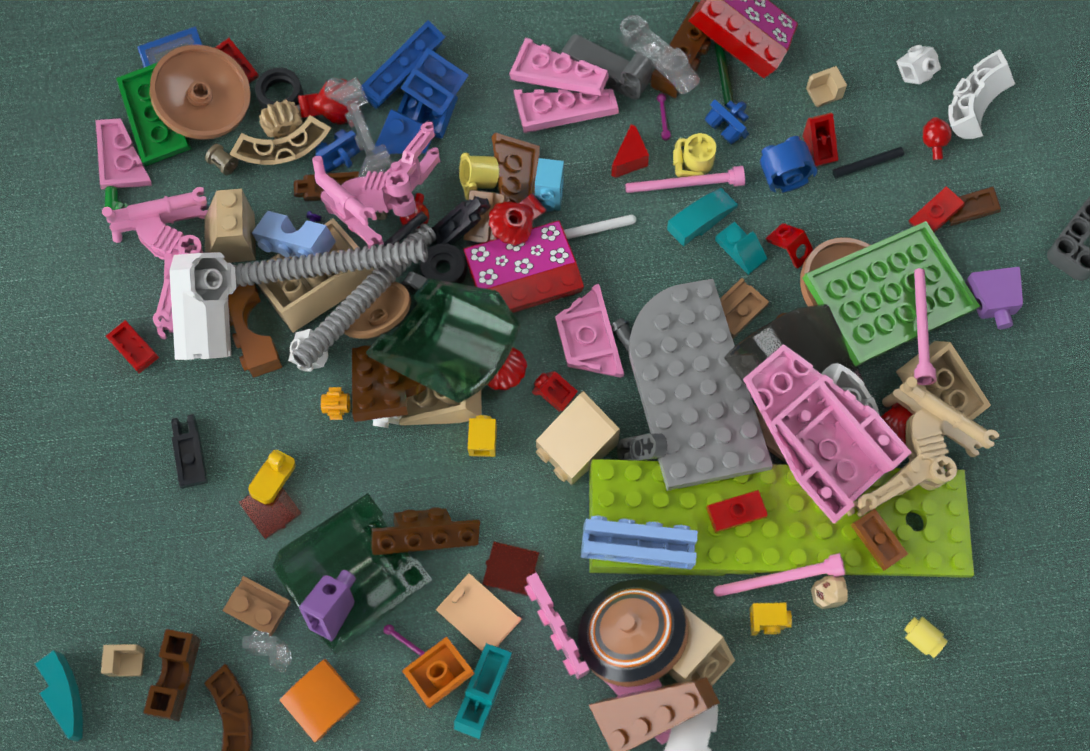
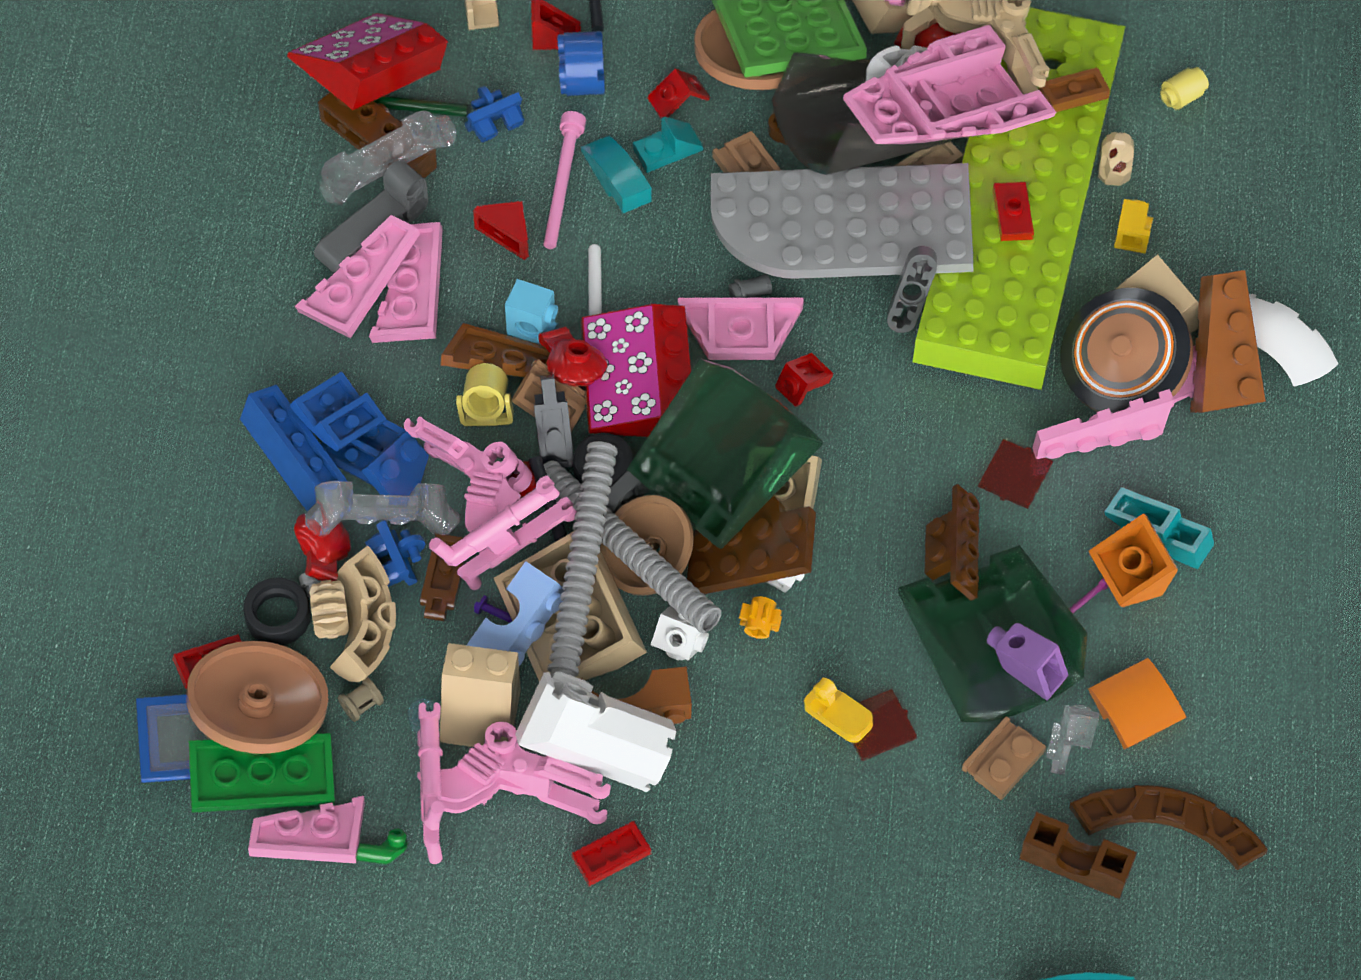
camera: 80 degrees left, 10 degrees down
tan panel [101,645,145,677] -> none
black hinge [171,414,208,489] -> none
light nougat container [436,573,521,652] -> none
yellow brick [468,415,497,457] -> none
tan slope [536,391,620,485] -> none
light blue brick [581,516,698,570] -> none
magenta hinge [657,93,671,141] -> none
light yellow piece [673,133,716,177] -> none
bright pink piece [713,553,846,597] -> none

